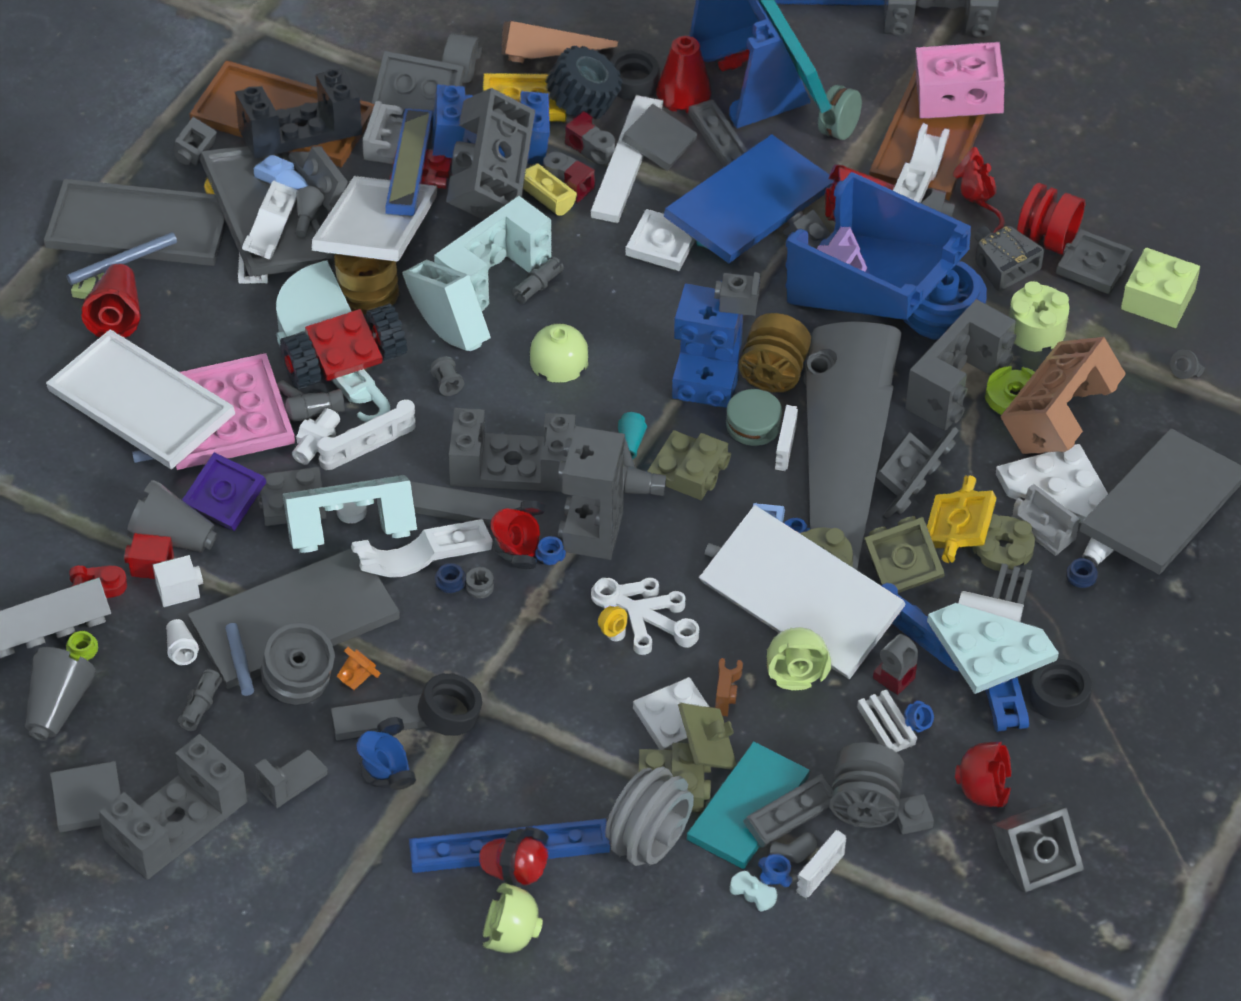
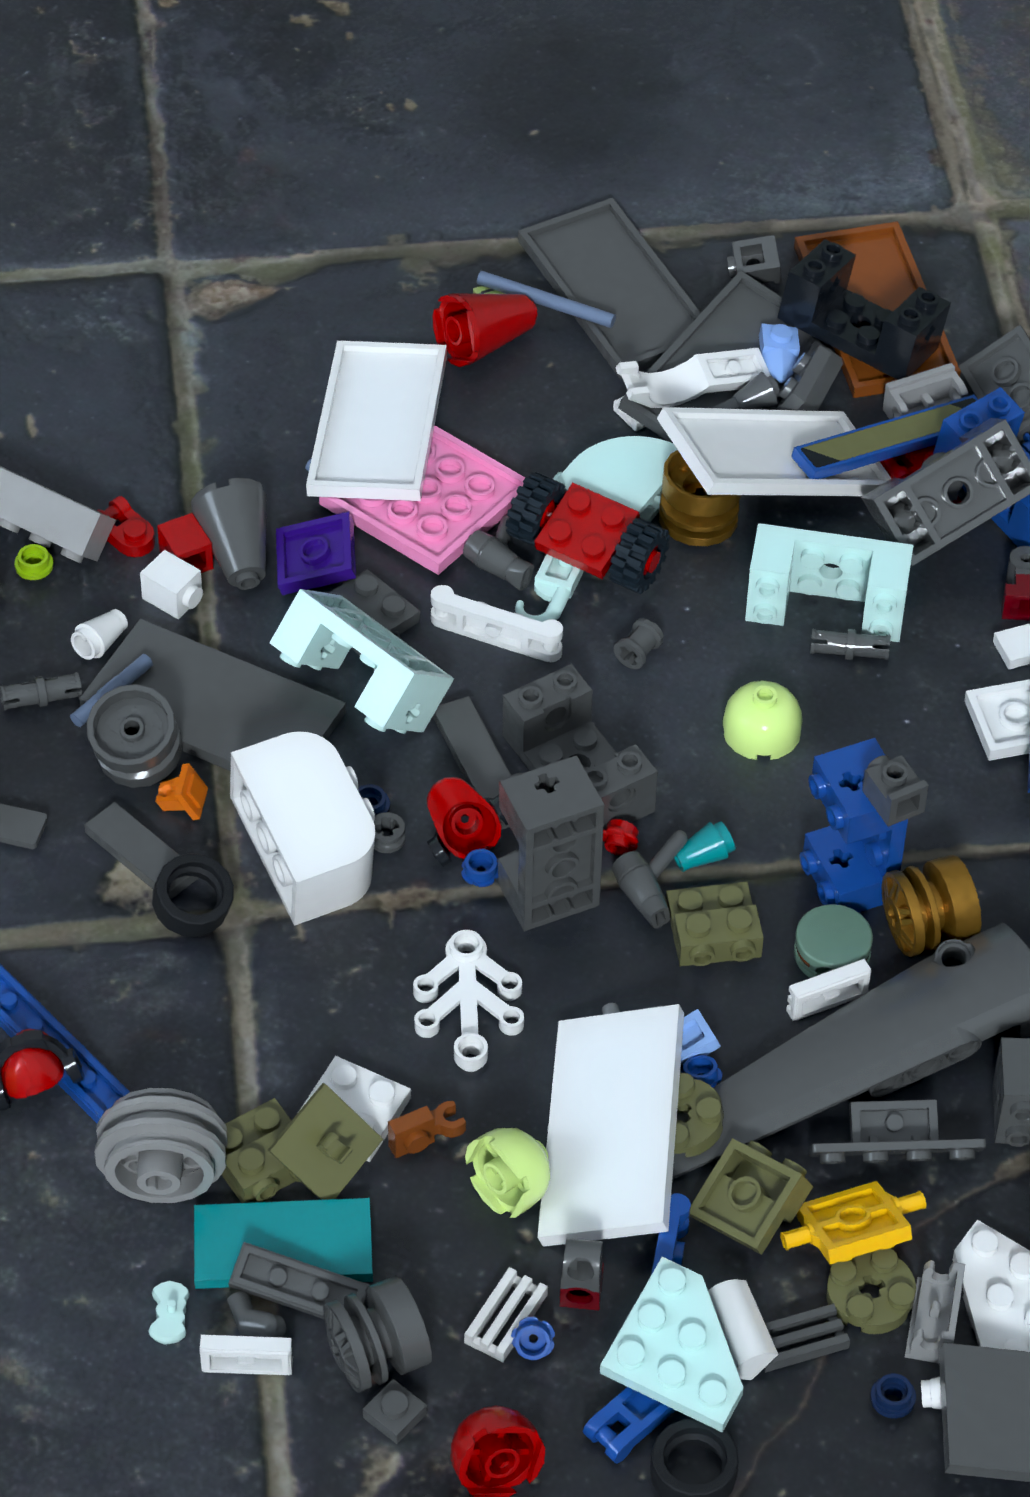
camera: 55 degrees right, 0 degrees up
white axle [292,408,340,465] -> none
white piece [351,519,493,577] -> none
blue cap [357,717,416,790] -> none
light aqua brick [402,260,491,351] -> none
light yellow brick [523,163,577,216] -> none
yellow plate [598,606,627,637] -> none
blue plate [758,854,792,887] -> none
none -> white brick [230,732,375,926]

